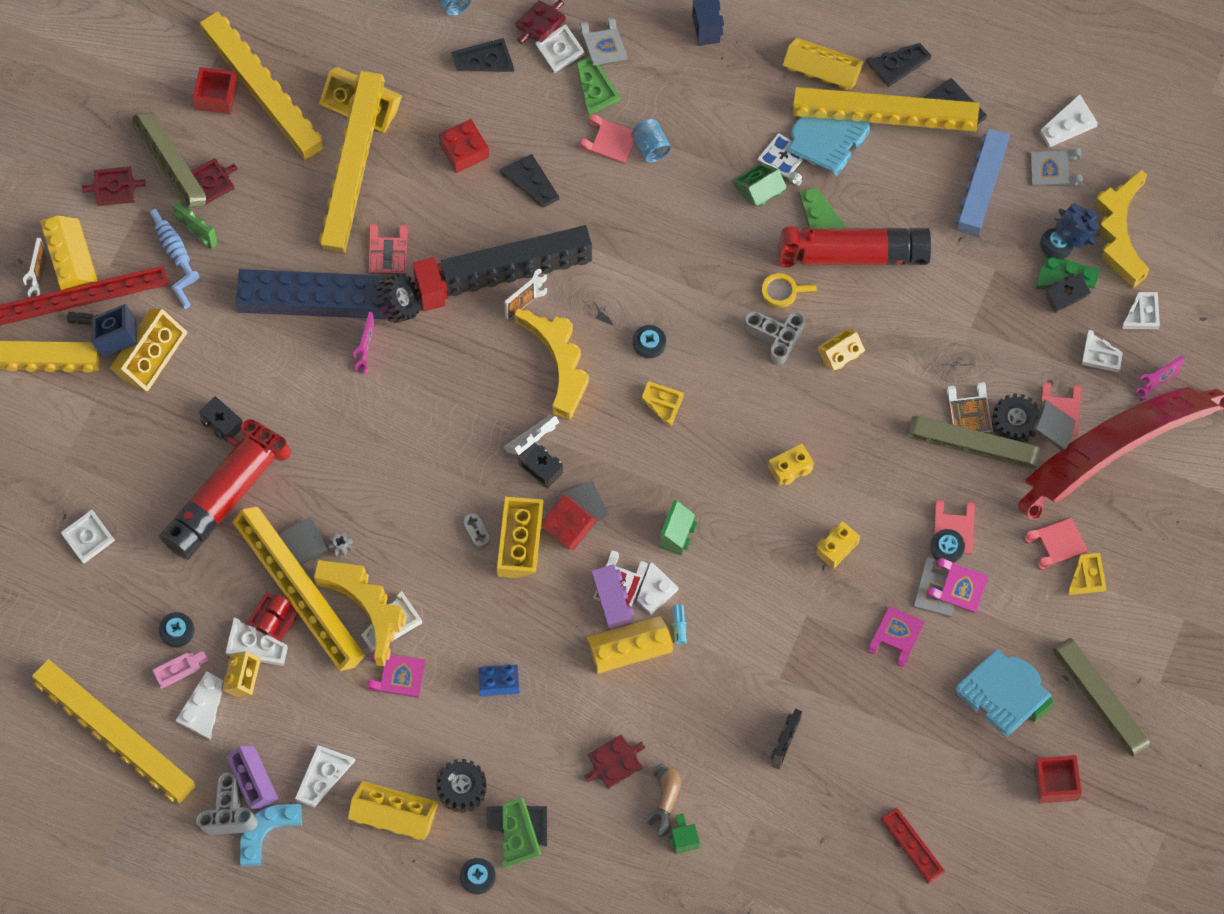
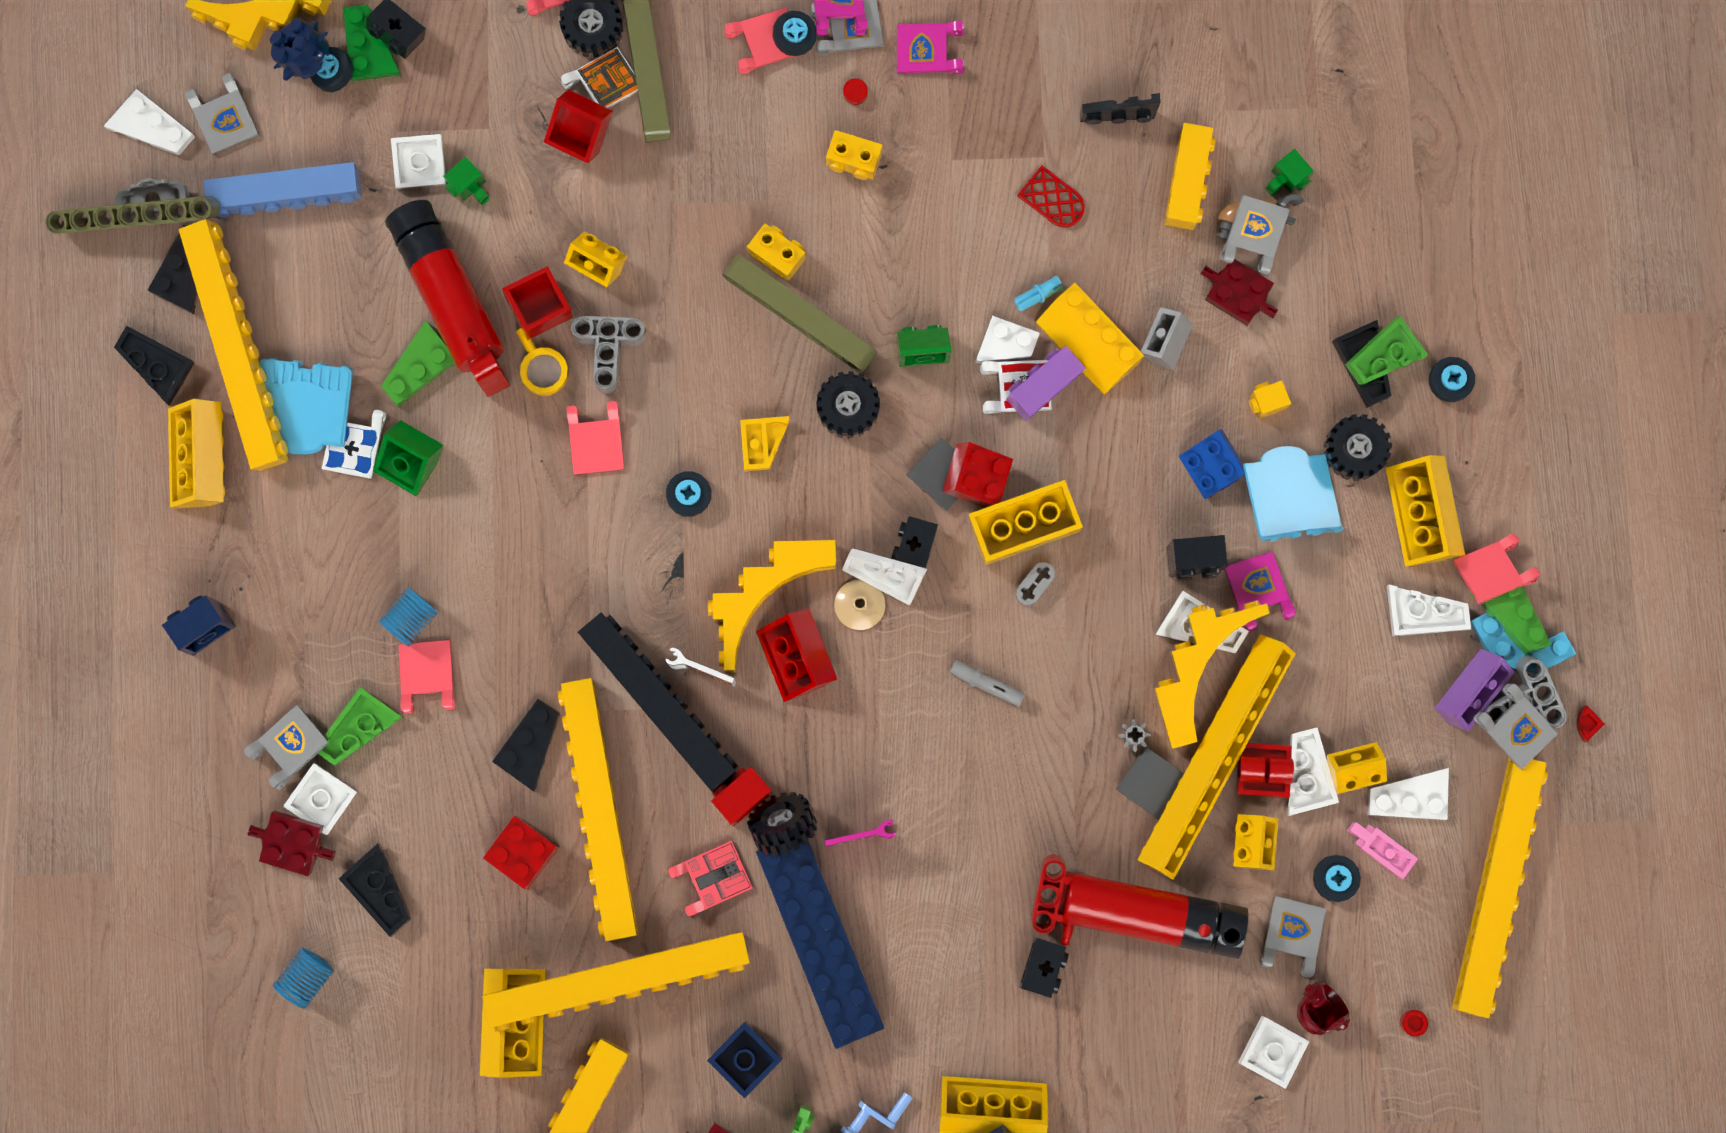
camera: 115 degrees left, 15 degrees up
none -> olive beam [45,196,220,234]
none -> light grey piece [115,178,190,216]
none -> white plate [391,134,447,190]
none -> green brick [443,157,490,206]
none -> red piece [502,266,573,340]
none -> red piece [544,89,613,163]
none -> yellow brick [558,678,639,941]
none -> coral flag [566,401,625,475]
none -> dark blue brick [707,1021,783,1099]
none -> olive beam [722,254,877,374]
none -> red slope [756,608,838,702]
none -> black wheel [816,371,880,438]
none -> tan dish [834,579,885,630]
none -> red tile [843,78,868,105]
none -> light grey pin [949,660,1025,707]
none -> red window [1017,165,1085,228]
none -> light grey brick [1141,307,1193,370]
none -> yellow brick [1164,123,1216,230]
none -> black brick [1166,535,1228,581]
none -> light grey flag [1220,195,1290,275]
none -> yellow brick [1233,814,1279,871]
none -> piece [1243,446,1347,542]
none -> yellow brick [1249,380,1291,419]
none -> light grey flag [1260,896,1326,978]
none -> dark red helmet [1297,982,1350,1036]
none -> red tile [1400,1010,1428,1037]
none -> coral flag [1453,533,1540,605]
none -> bright green wing [1470,587,1551,655]
none -> light grey flag [1473,683,1558,770]
none -> red tile [1577,705,1605,742]

